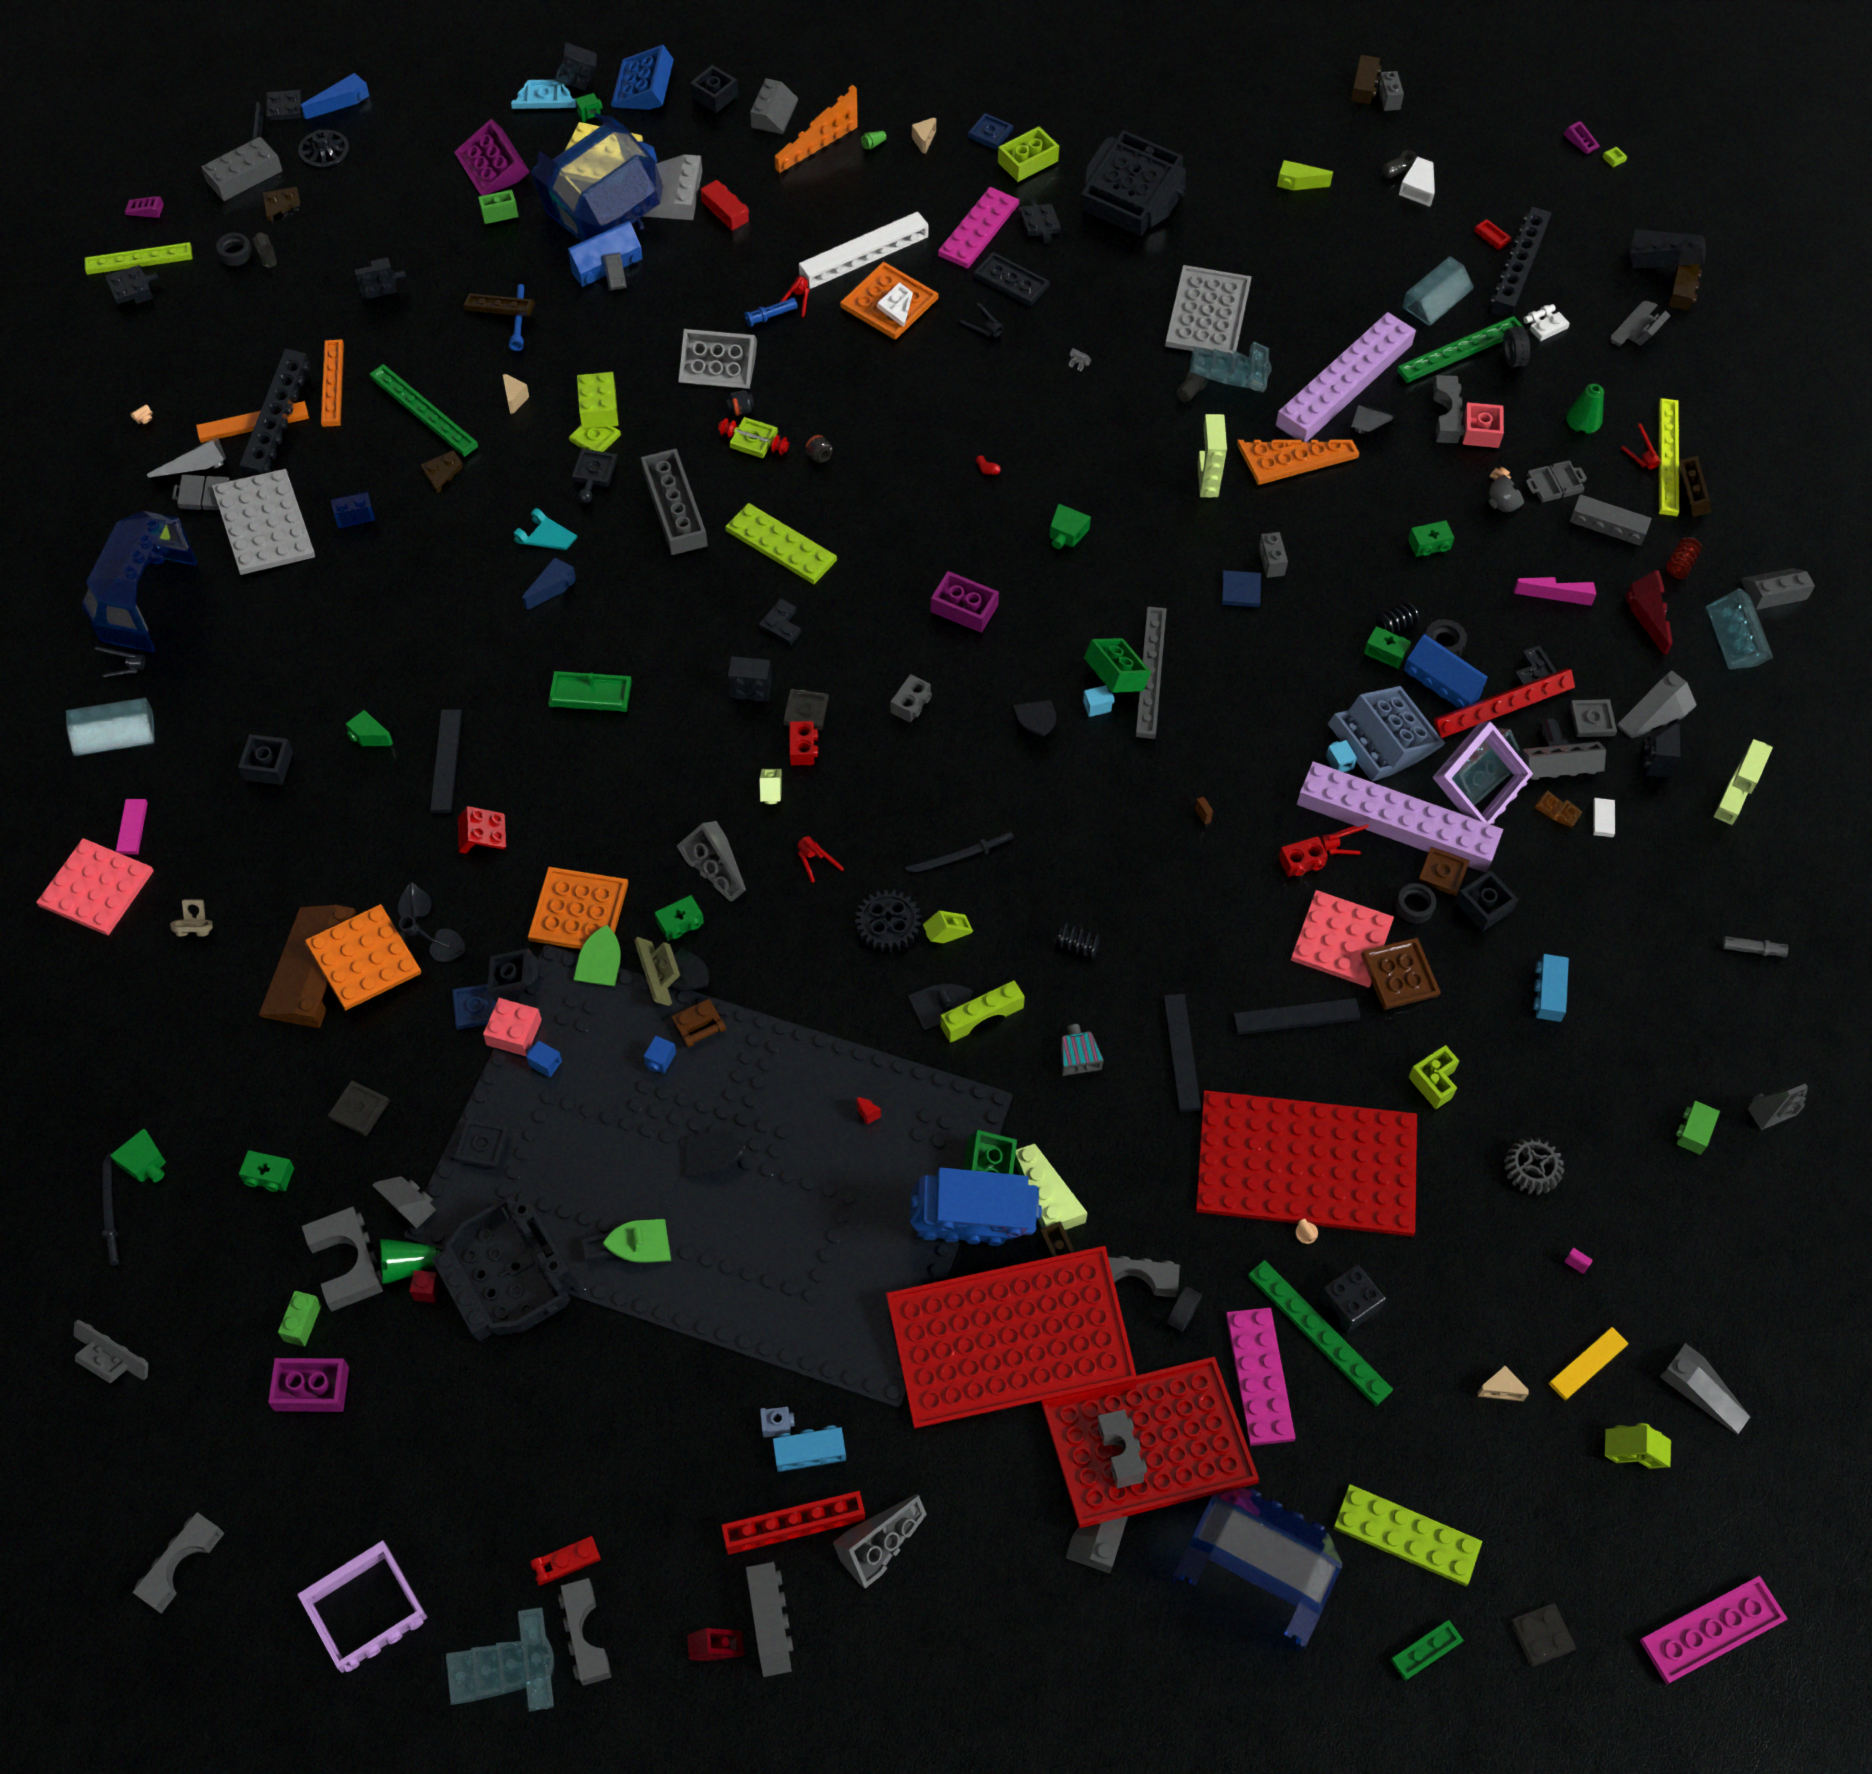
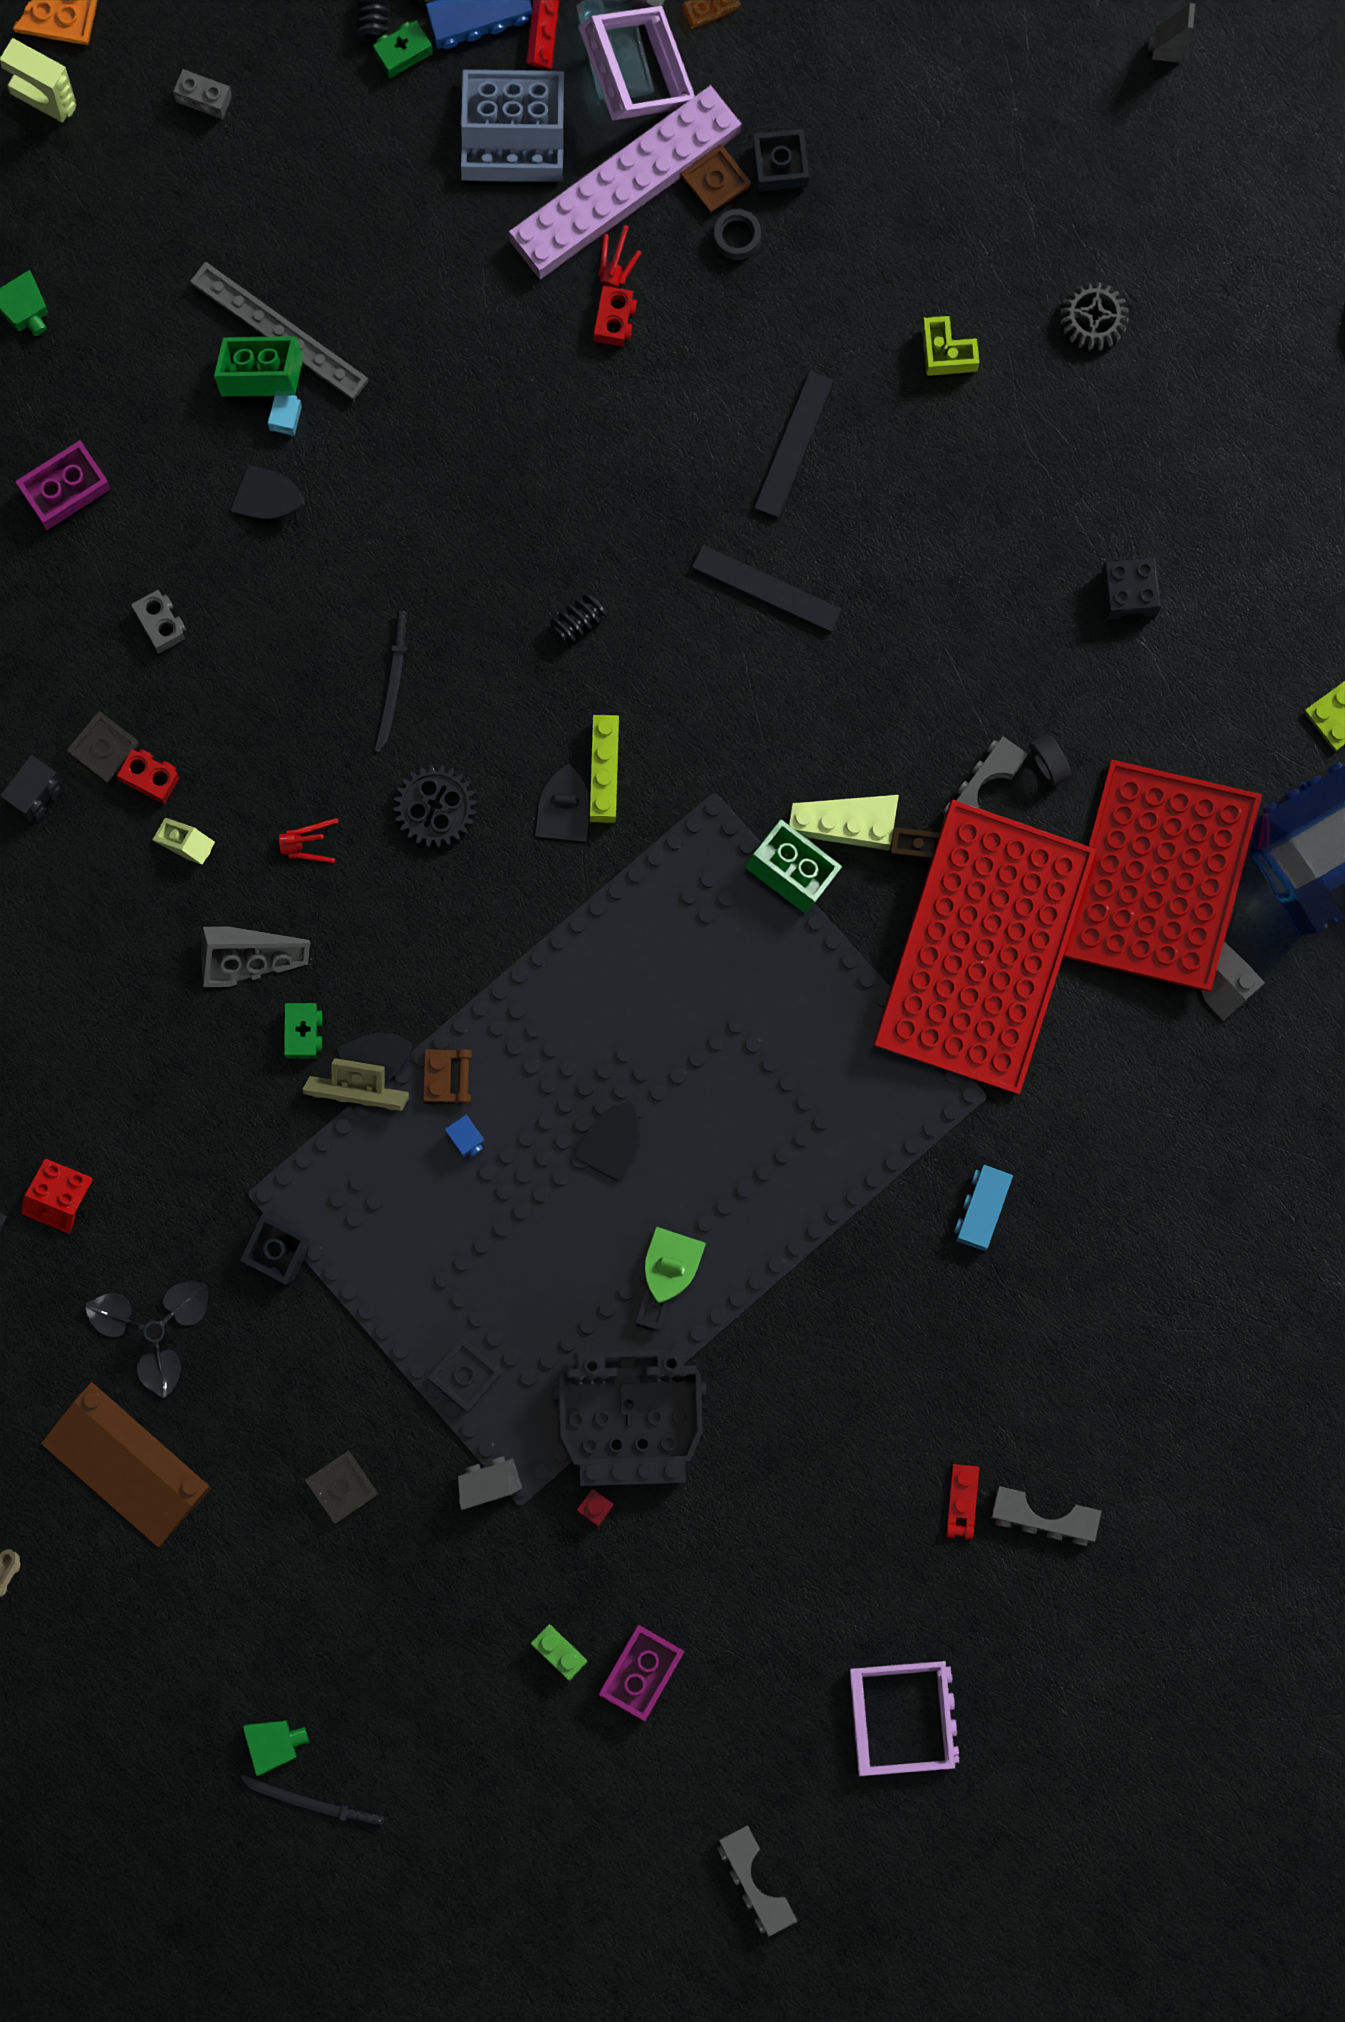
camera: 65 degrees left, 20 degrees up
dark grey bracket [74,1320,148,1383] -> none
green brick [239,1150,294,1192] -> none
dark grey arch [302,1207,383,1311] -> none
orange plate [305,904,421,1011] -> none
green cone [380,1239,440,1284] -> none
clear light blue slope [446,1608,555,1711] -> none
dark blue tile [452,984,497,1029] -> none
coral brick [483,998,542,1056] -> none
blue brick [526,1040,562,1078] -> none
orange plate [528,867,628,949] -> none
bright green shield [574,925,621,987] -> none
dark red slope [687,1628,744,1661] -> none
red brick [722,1491,865,1555] -> none
dark grey wedge [746,1562,793,1677] -> none
sand blue brick [761,1407,795,1437] -> none
dark grey wedge [833,1494,926,1588] -> none
red slope [856,1097,881,1124] -> none
blue piece [910,1168,1042,1246] -> none
lime slope [923,911,973,943] -> none
dark grey torso [1061,1024,1103,1076] -> none
dark grey arch [1097,1409,1147,1489] -> none
reddish brown tile [1195,797,1213,824] -> none
red plate [1196,1090,1417,1236] -> none
dark blue tile [1222,570,1261,607] -> none
dark pink plate [1226,1308,1296,1446] -> none
green plate [1248,1260,1393,1406] -> none
coral plate [1291,890,1394,987] -> none
light nougat plate [1296,1219,1318,1244] -> none
medium azure brick [1326,740,1357,772] -> none
reddish brown plate [1361,938,1441,1010] -> none
tan slope [1478,1366,1528,1401] -> none
dark azure brick [1533,954,1569,1022] -> none
yellow tile [1549,1327,1629,1401] -> none
dark pink tile [1565,1248,1593,1274] -> none
bright green brick [1676,1101,1720,1155] -> none

